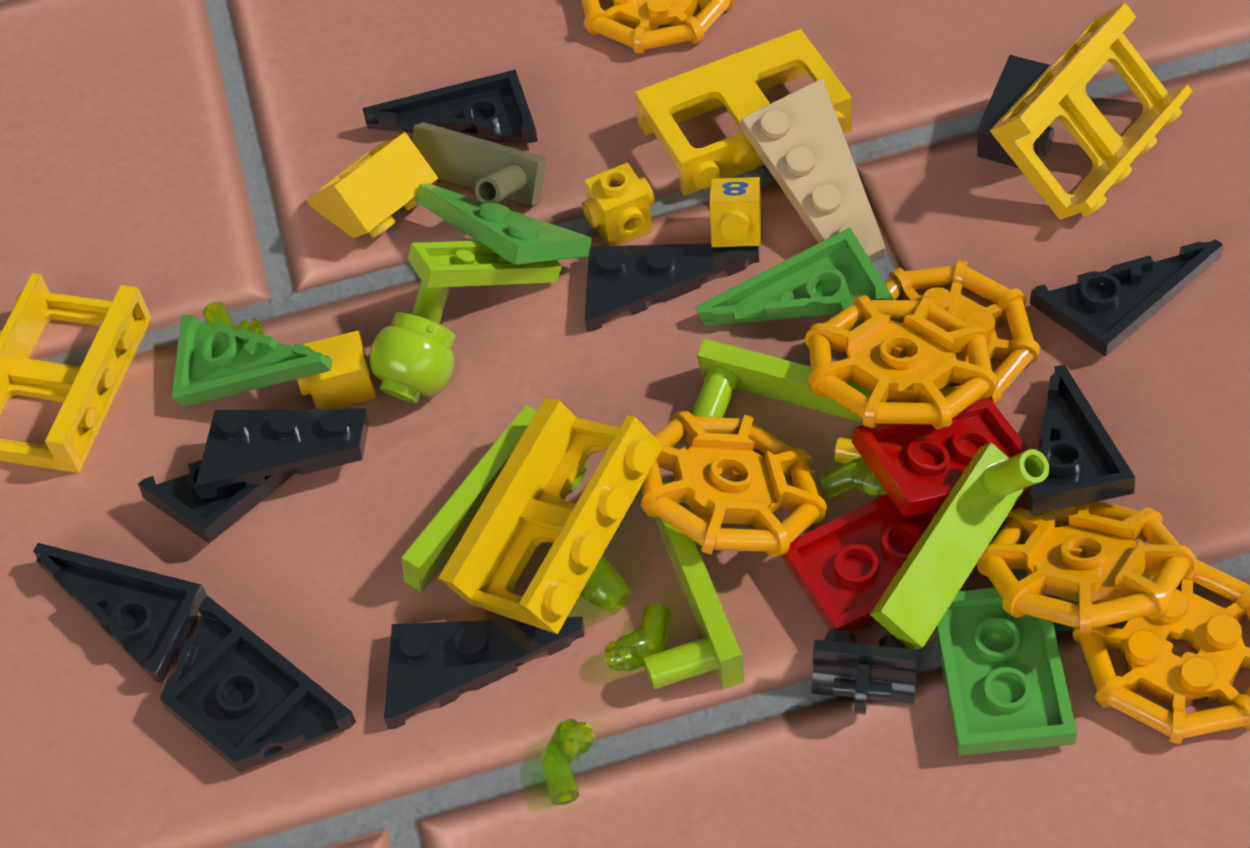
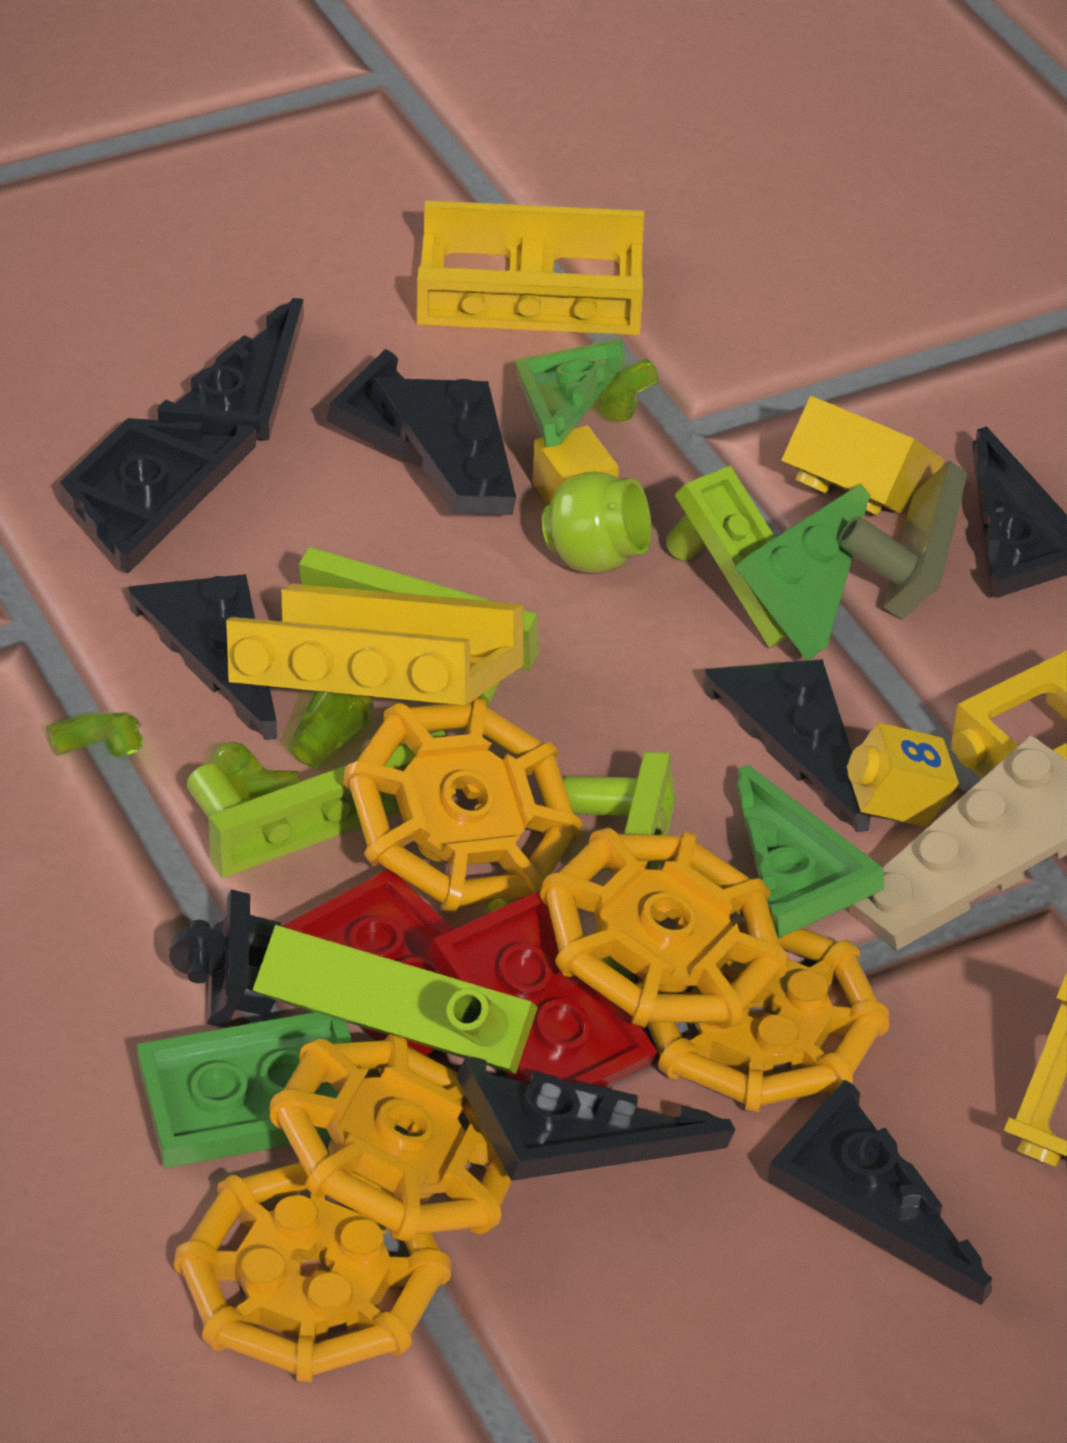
camera: 70 degrees right, 10 degrees down
yellow brick [582,162,655,246] -> none

